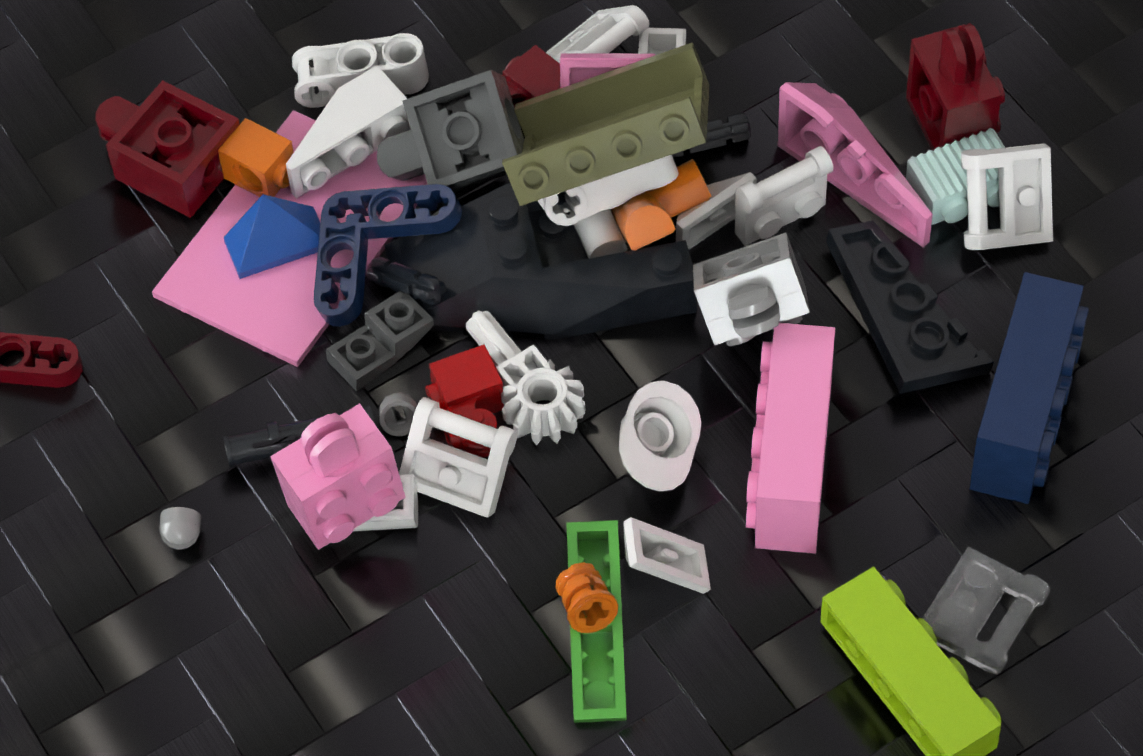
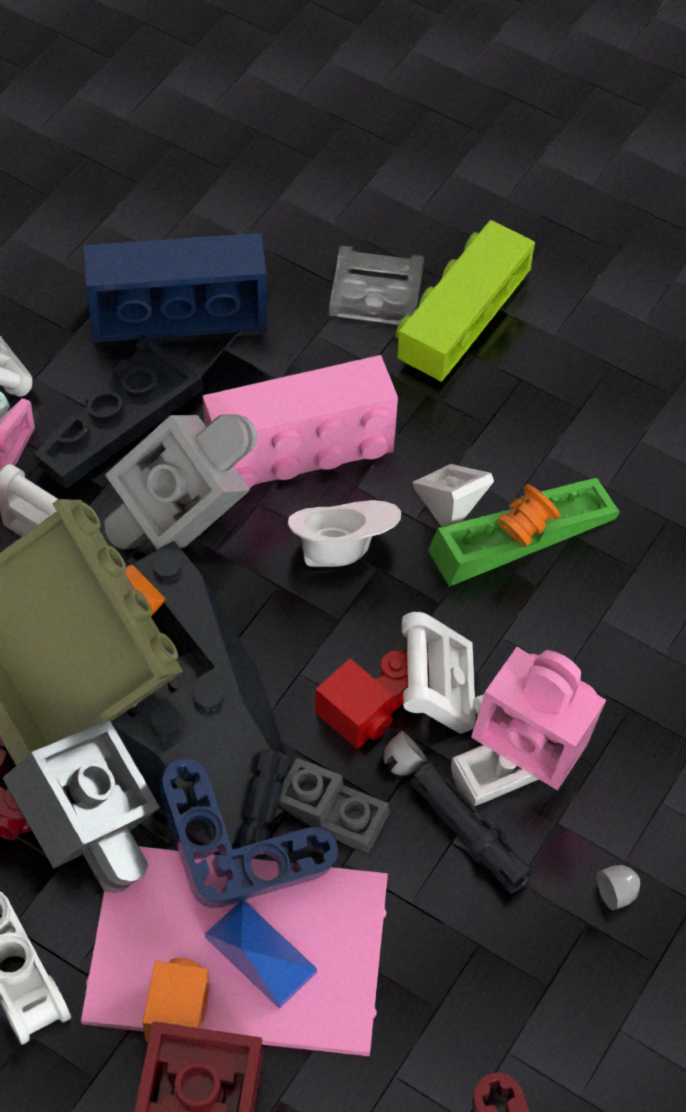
camera: 120 degrees left, 0 degrees up
white slope [286,66,411,199] -> none
white gear [466,311,586,446] -> none

